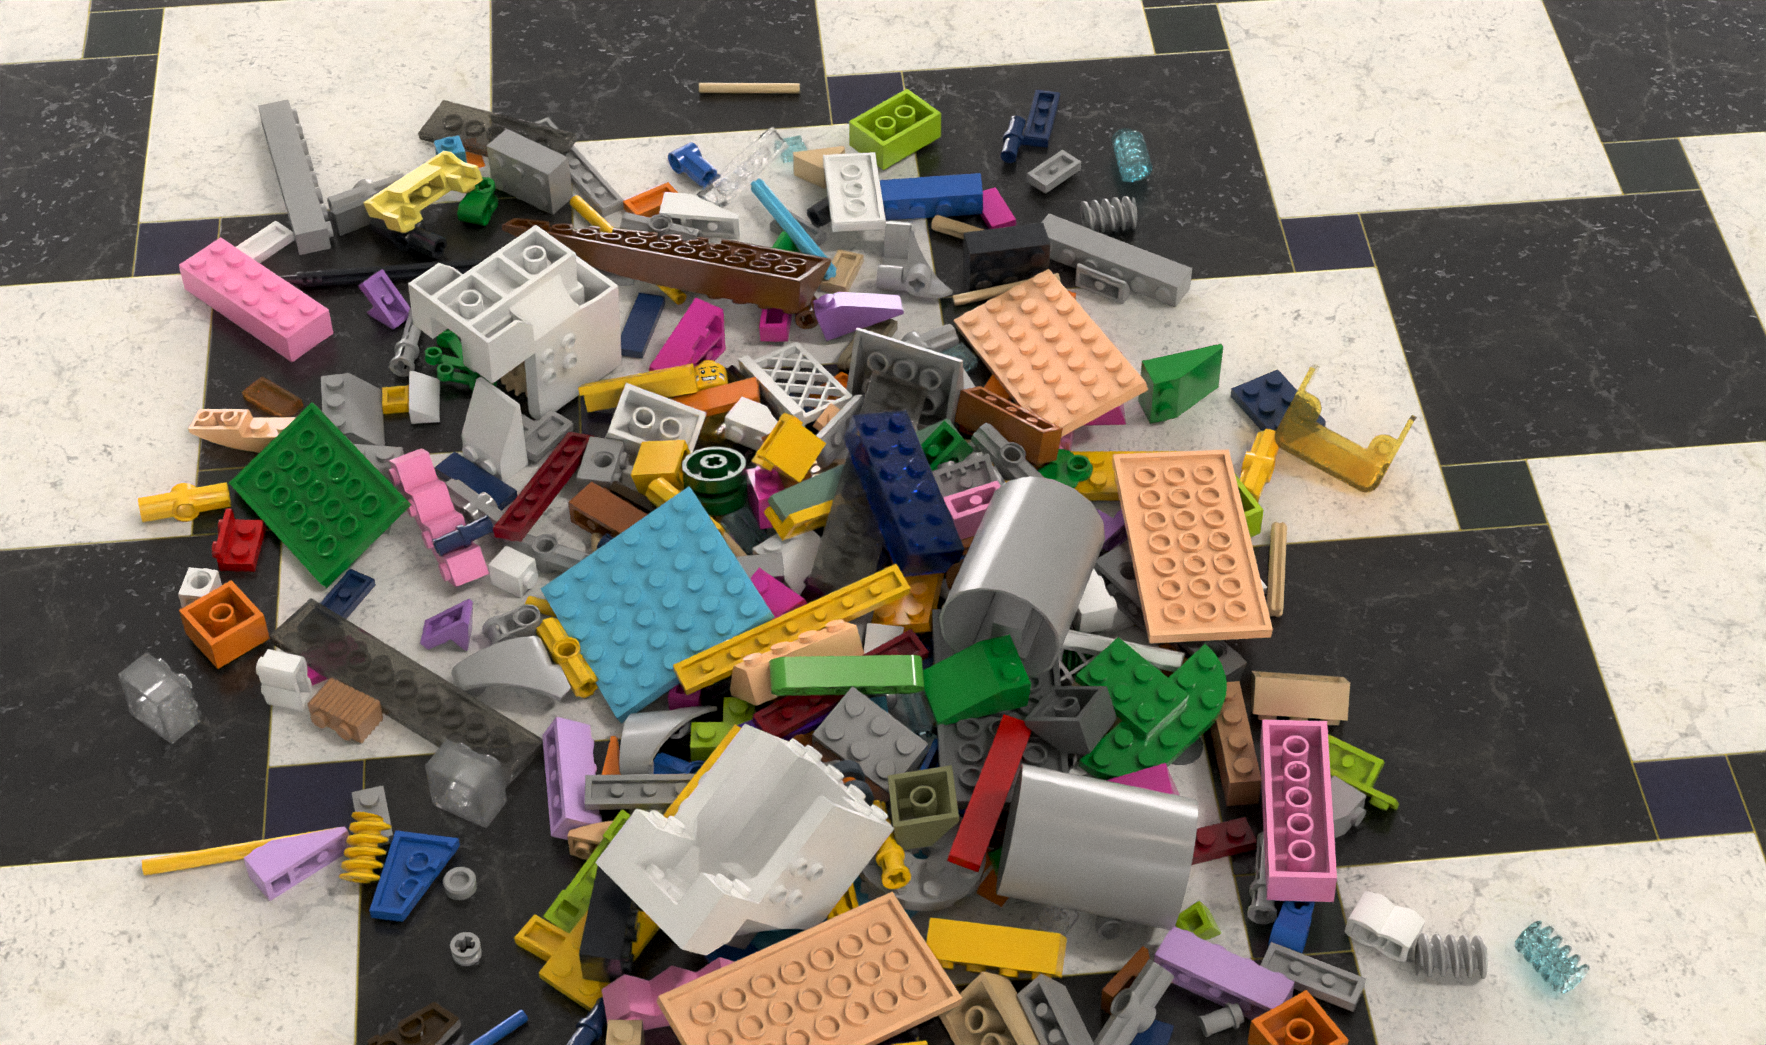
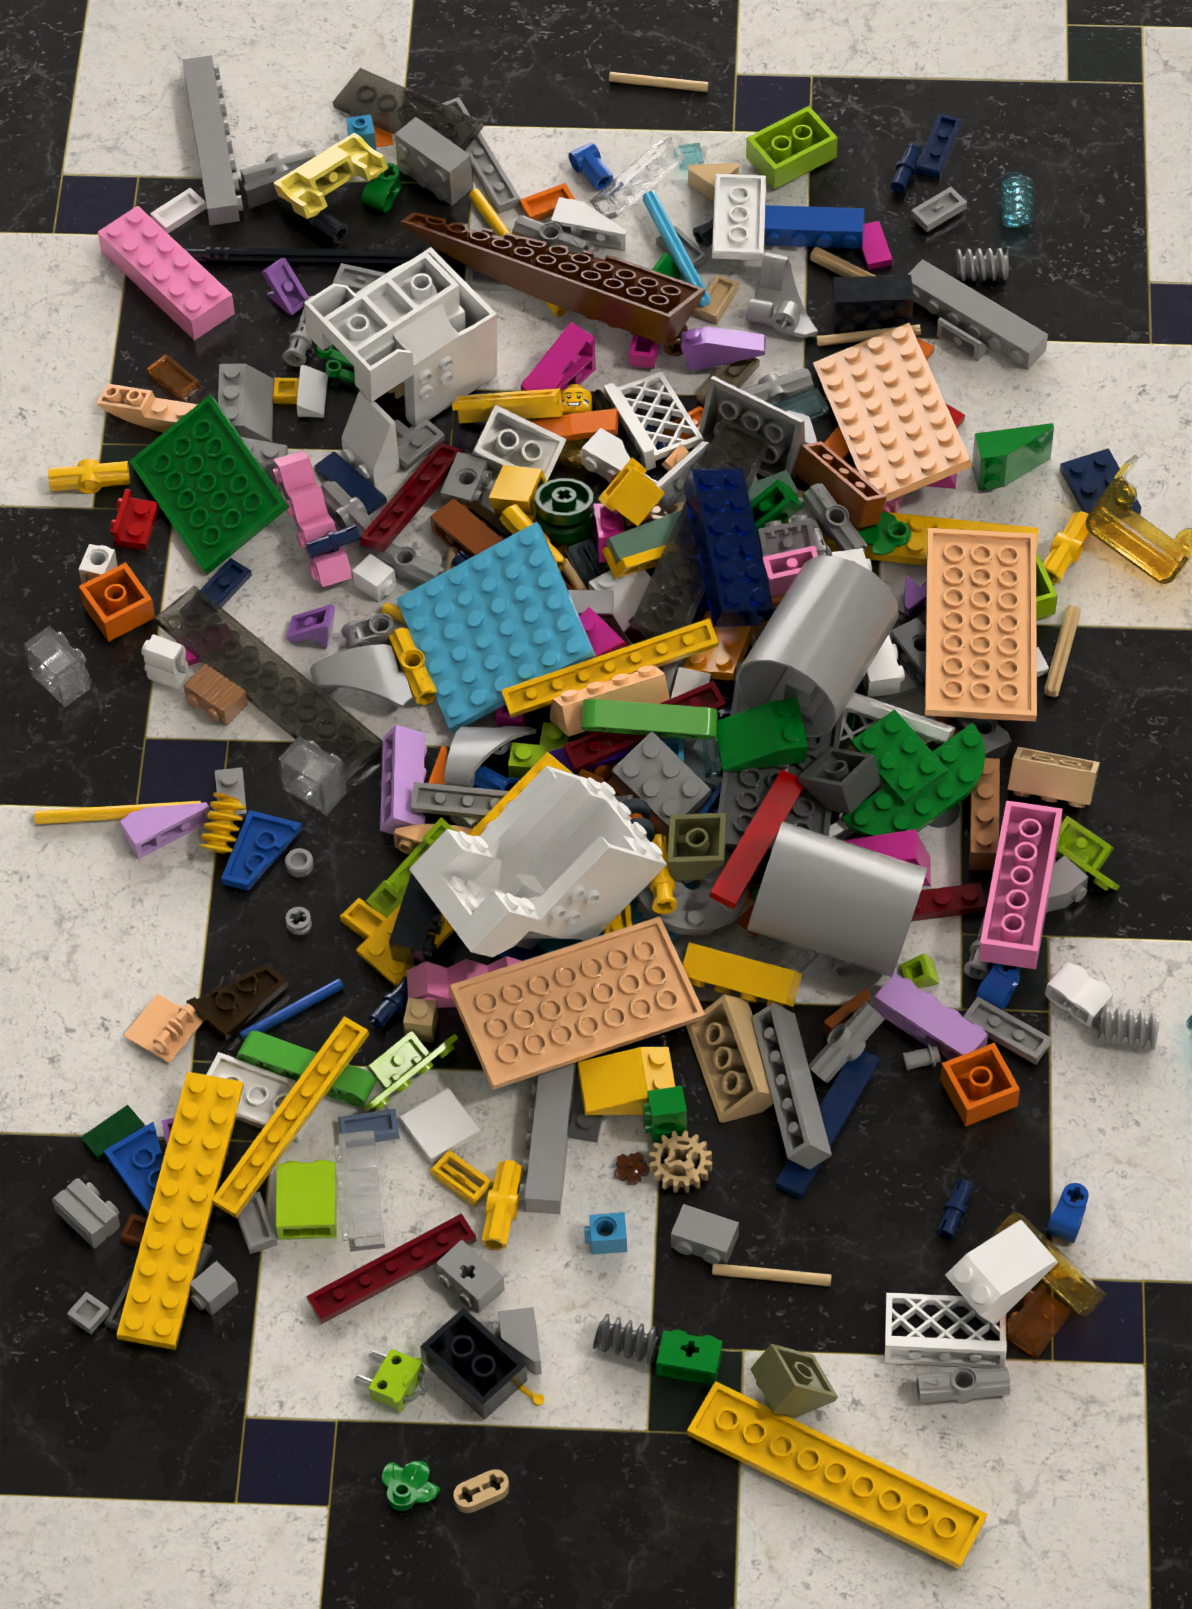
camera: 10 degrees right, 10 degrees up
dark blue tile [621,292,666,359] -> none

